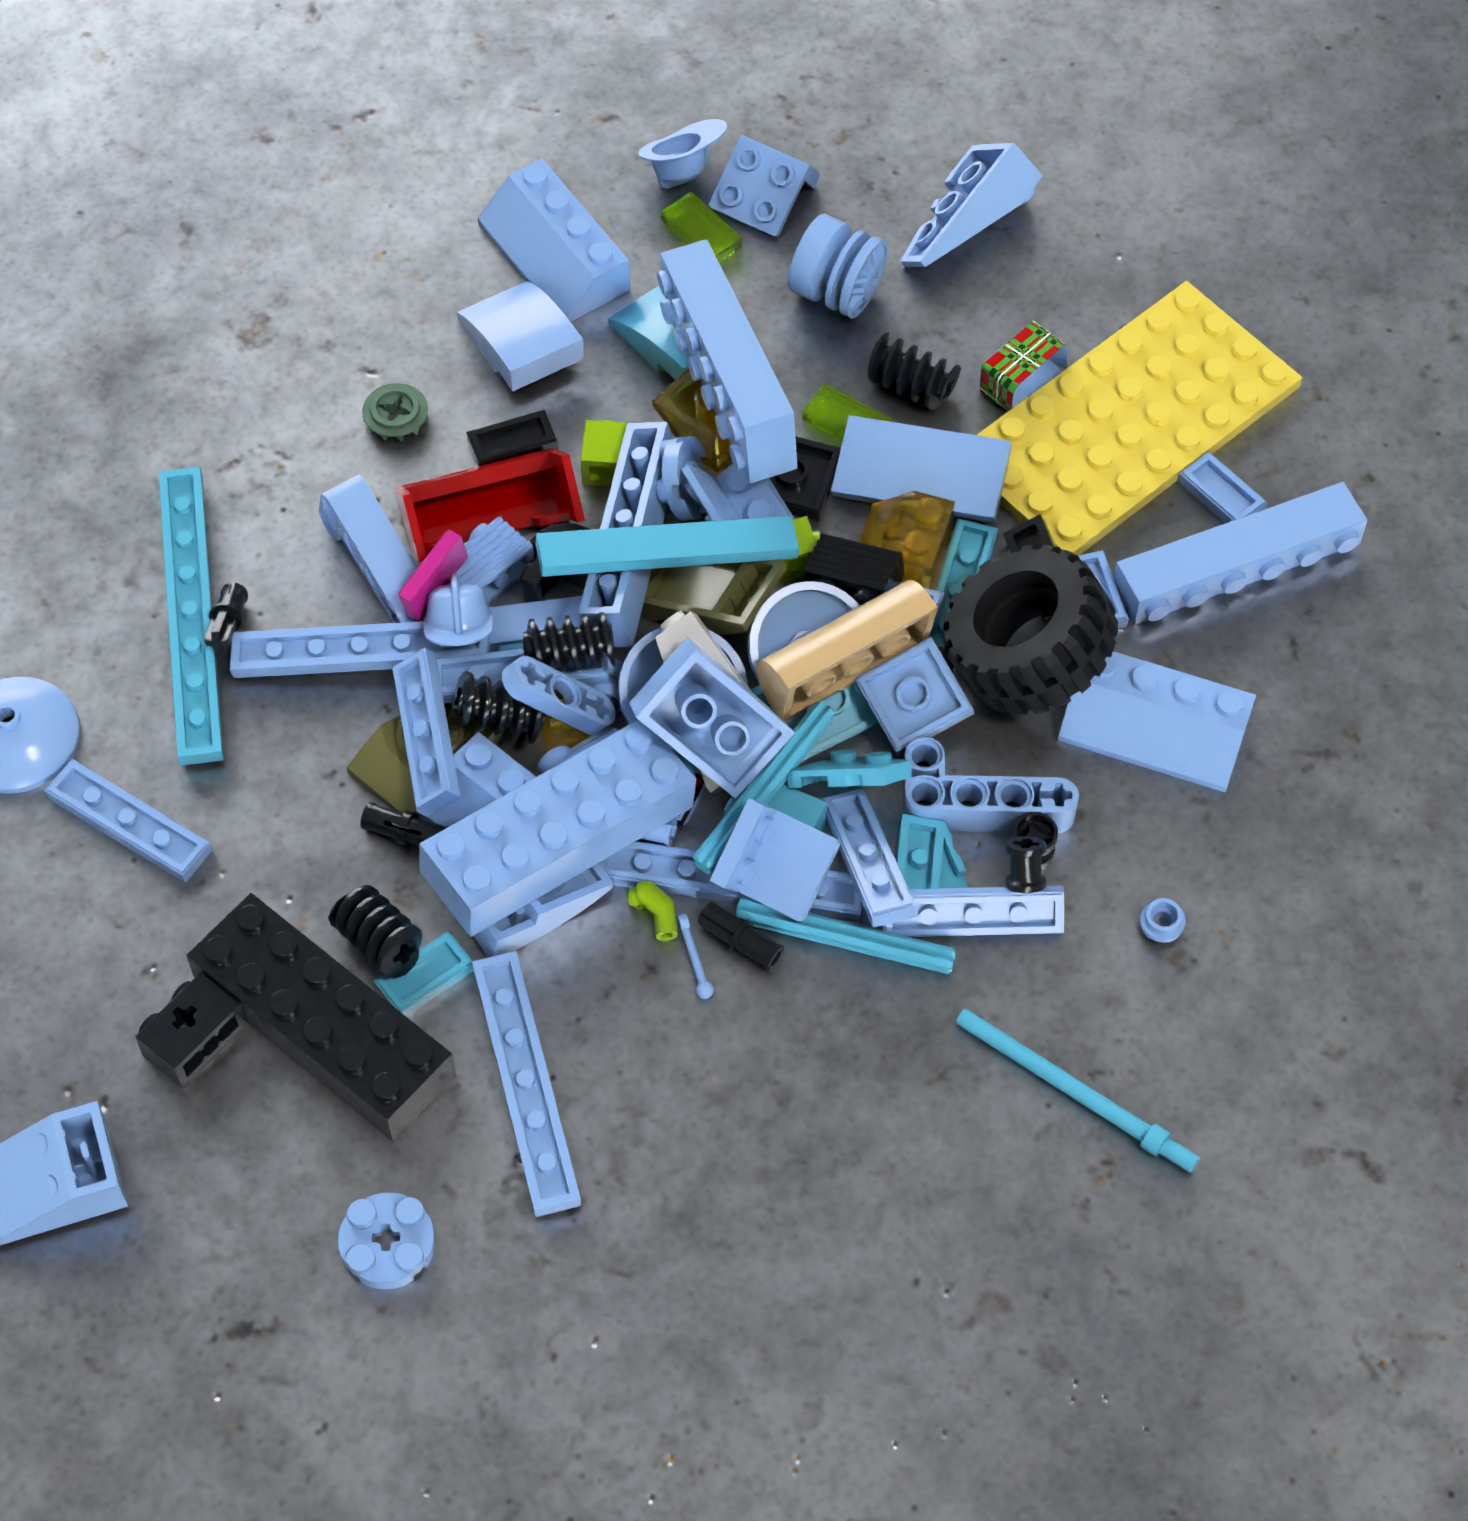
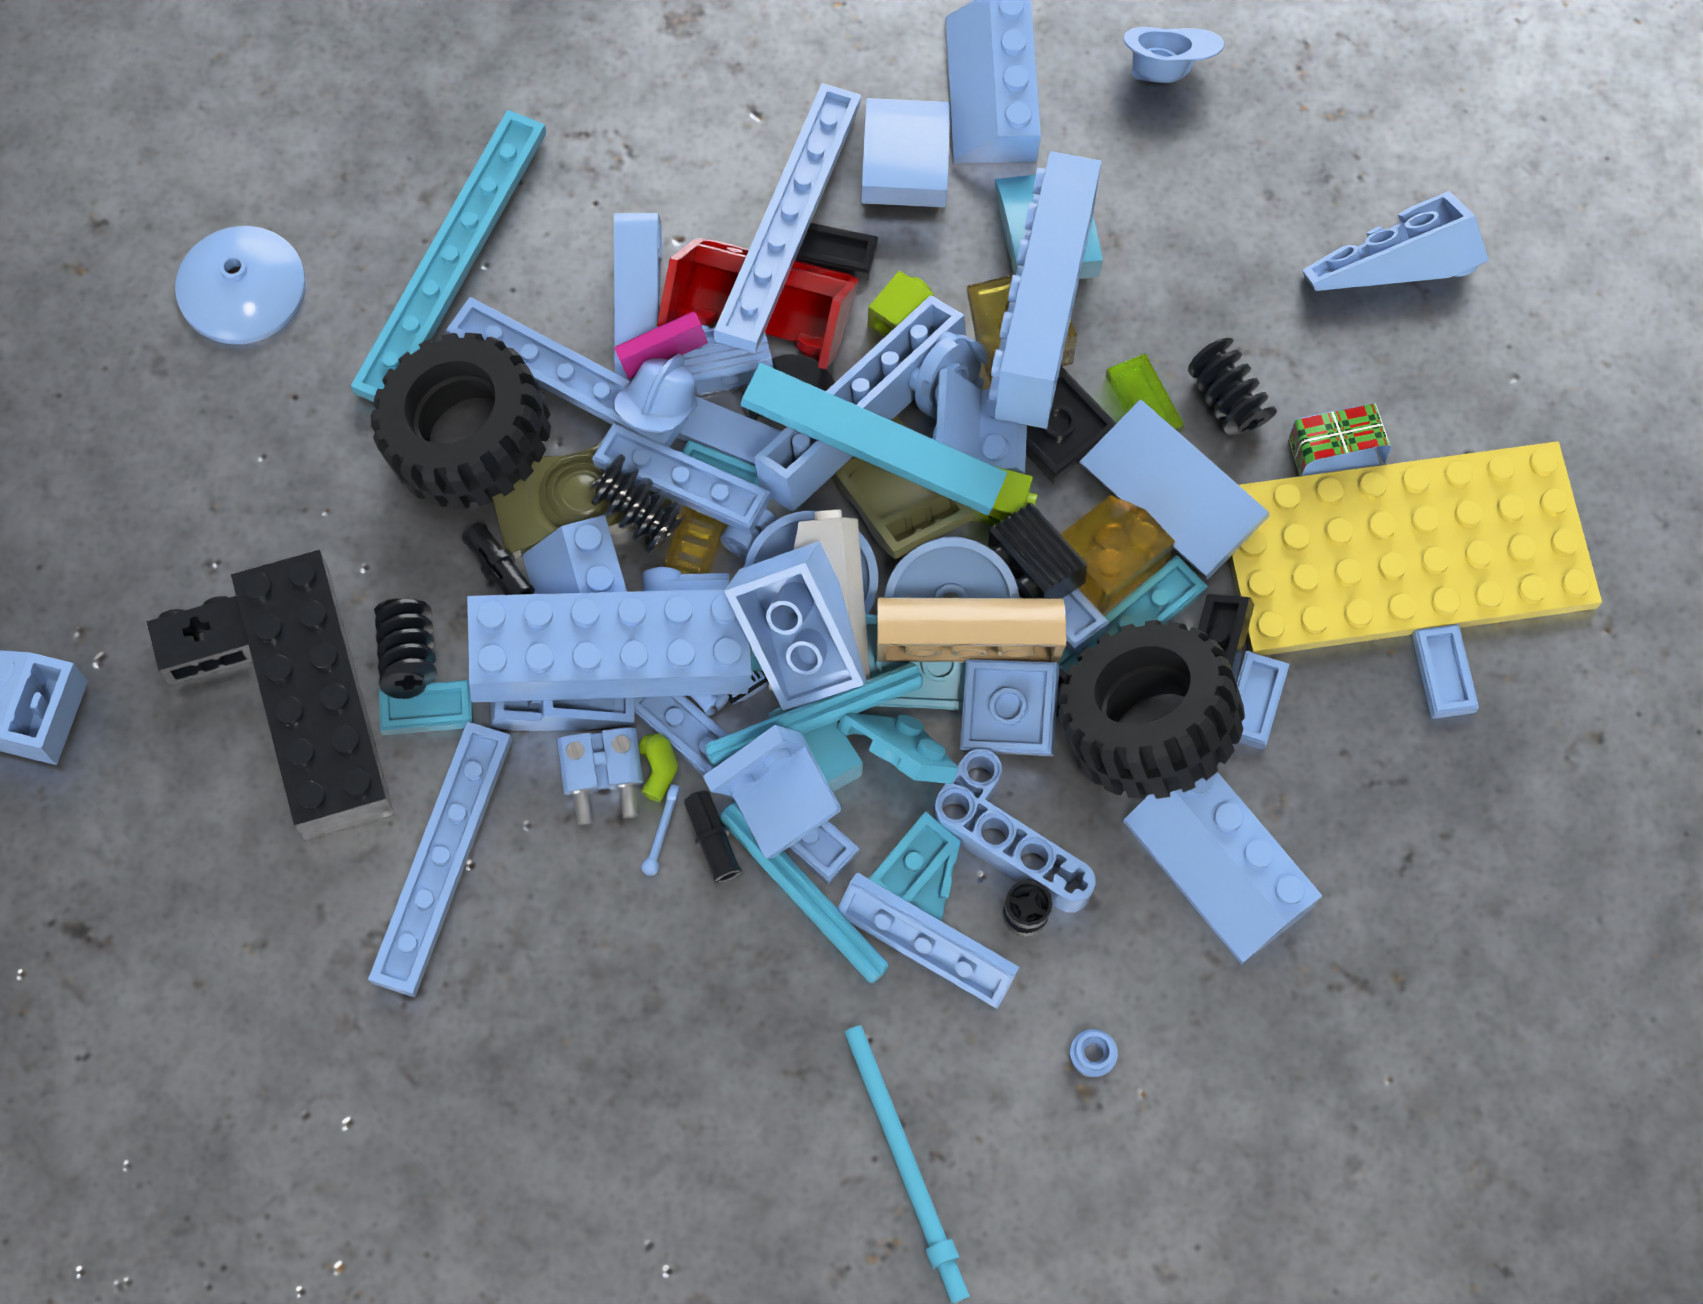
camera: 30 degrees right, 10 degrees up
light blue tile [44,759,213,883] -> none
black axle [204,583,248,652] -> none
light blue plate [338,1193,435,1290] -> none
sand green gear [362,383,428,442] -> none
light blue tile [392,647,461,817] -> none
light blue beam [502,656,616,735] -> none
black piece [523,612,616,672] -> none
clear neon green tile [661,192,742,262] -> none
light blue bracket [709,134,821,237] -> none
light blue wheel [788,213,888,319] -> none
light blue tile [821,788,917,928] -> none
black bush [1005,836,1047,893] -> none
light blue brick [1114,482,1367,625] -> none
none -> black tyre [371,332,551,509]
none -> light blue piece [557,728,644,825]
none -> light blue plate [714,83,861,354]

